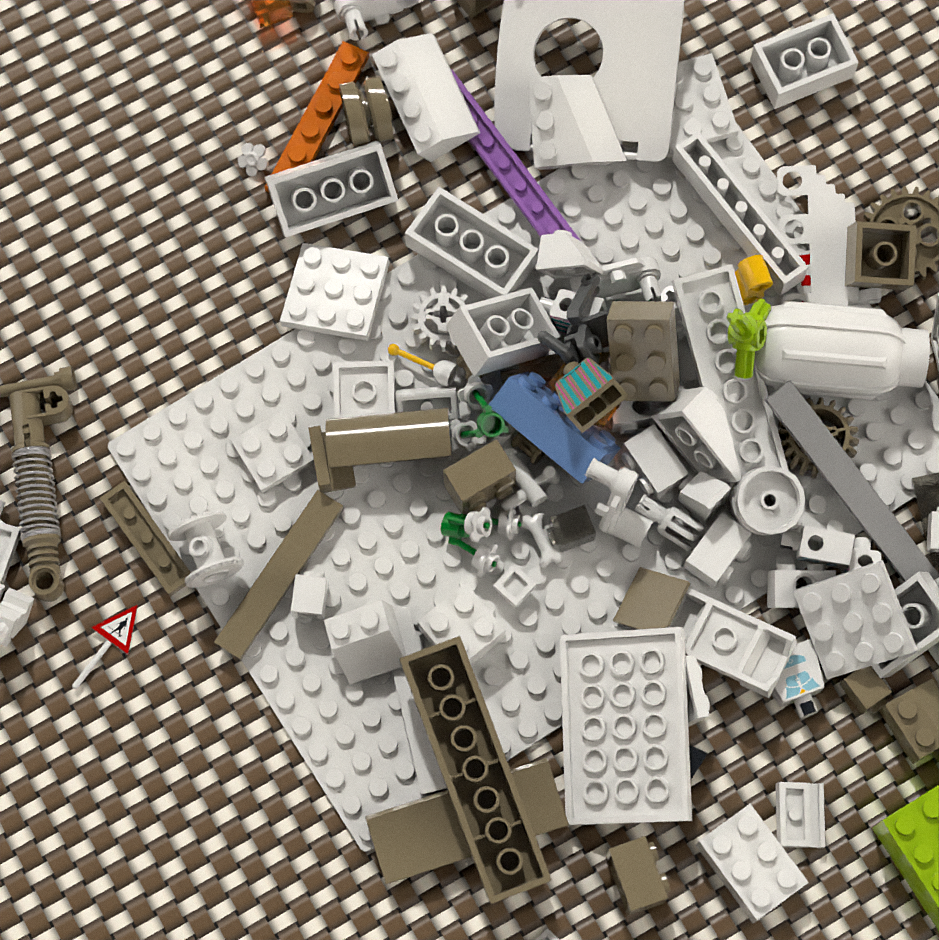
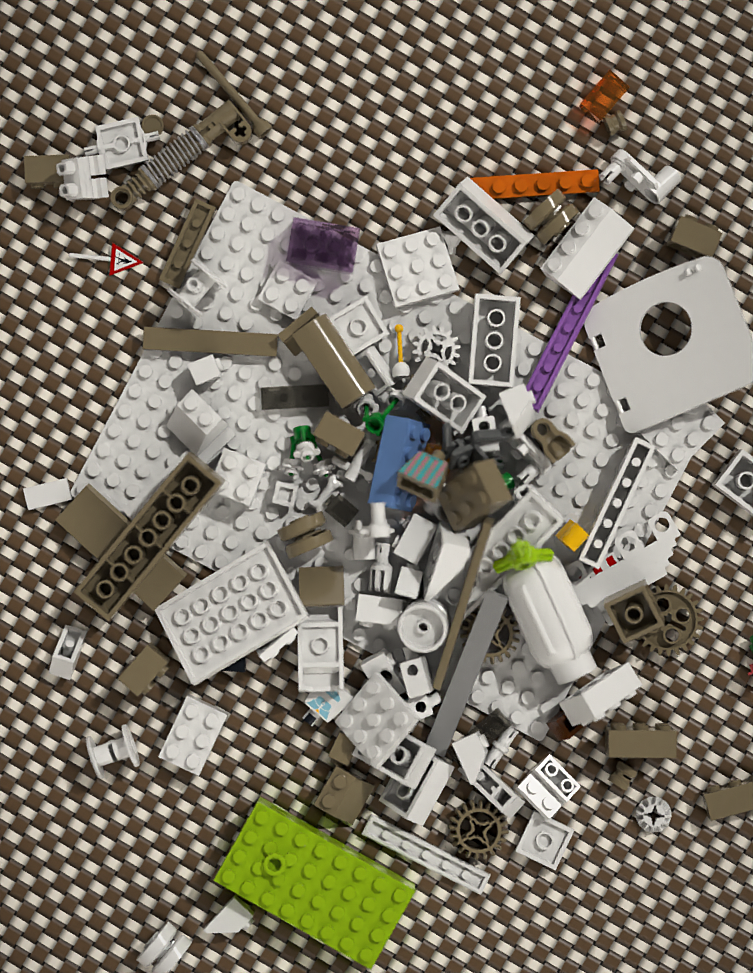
camera: 60 degrees right, 15 degrees up
white plant [238,143,269,177] -> none
white wedge [527,75,627,170] -> none
white plate [776,782,825,848] -> none
none -> white tile [23,478,72,510]
none -> clear smoke tile [261,384,329,410]
none -> dark tan wheel [277,511,334,559]
none -> clear purple brick [286,217,360,275]
none -> dark tan tile [432,517,495,690]
none -> white rock [442,230,461,254]
none -> dark tan piece [530,418,576,464]

